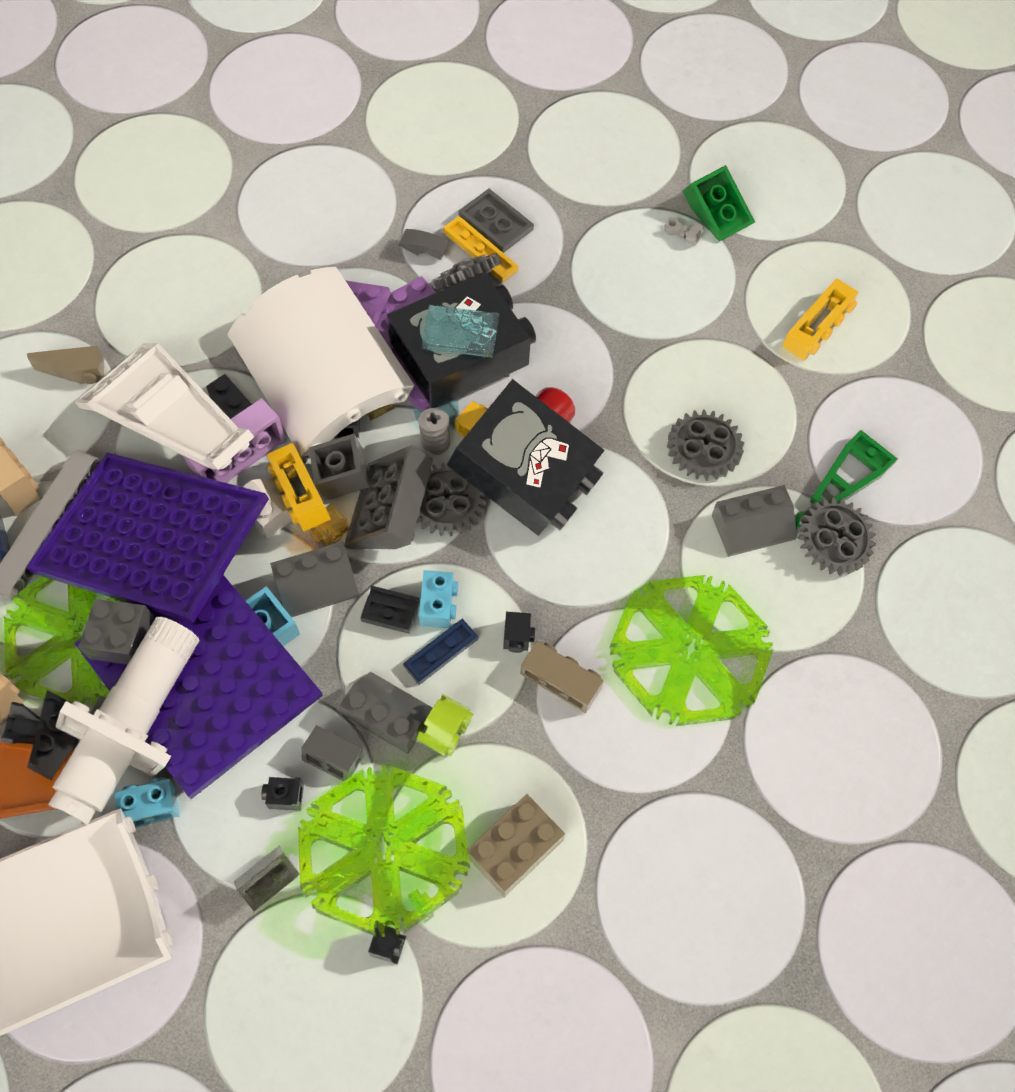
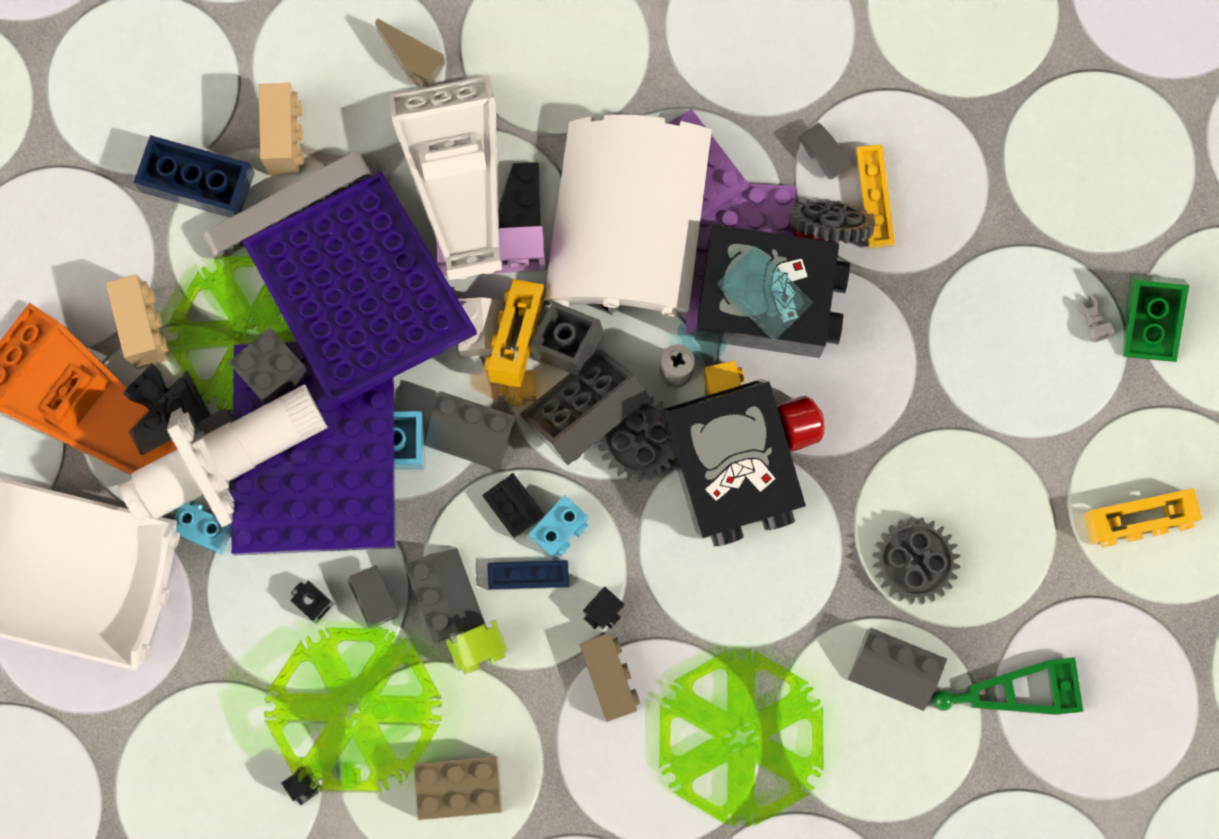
camera: 40 degrees right, 15 degrees up
clear smoke brick [234,845,300,911] -> none
dark grey plate [458,188,534,253] -> none
dark grey gear [797,497,876,576] -> none

